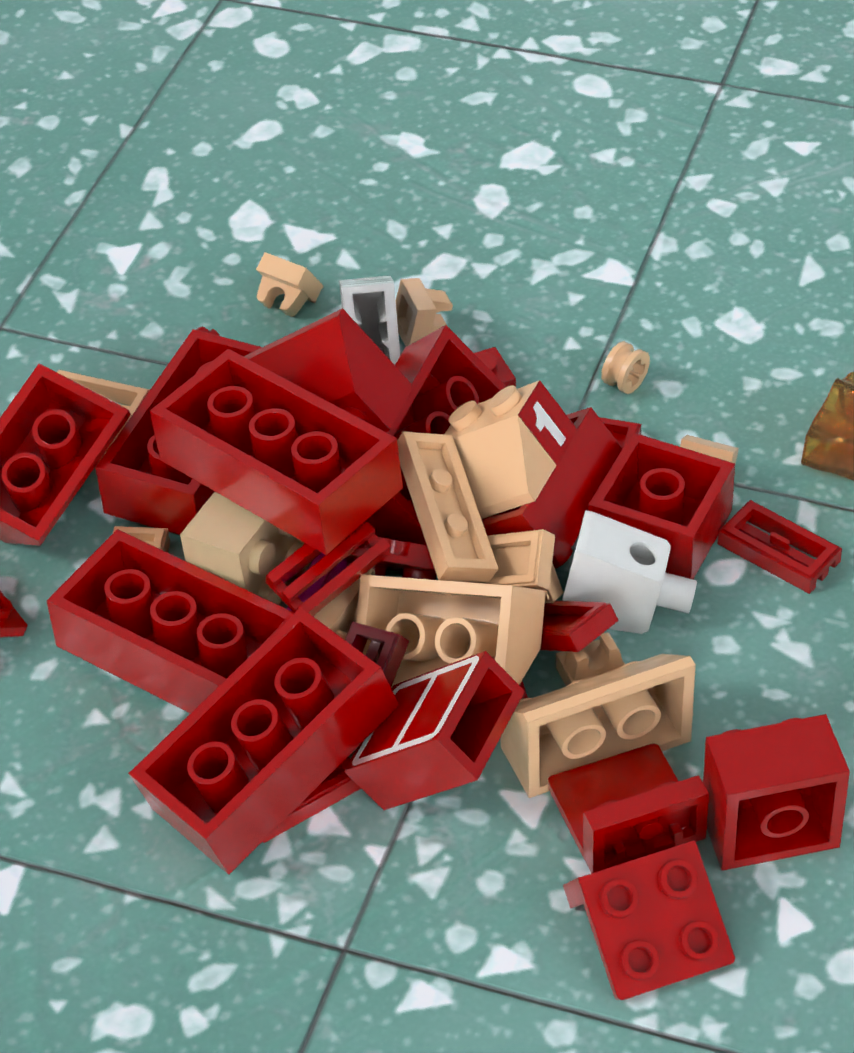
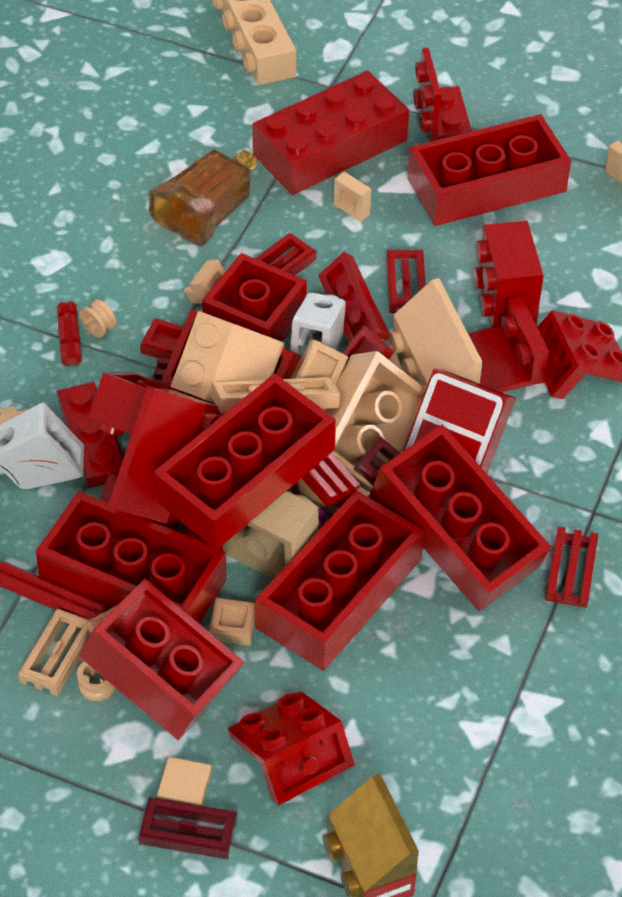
camera: 90 degrees left, 5 degrees up
none -> red axle [56,301,82,367]
none -> red plate [318,252,390,343]
none -> red tile [386,250,426,313]
none -> red tile [545,526,599,608]

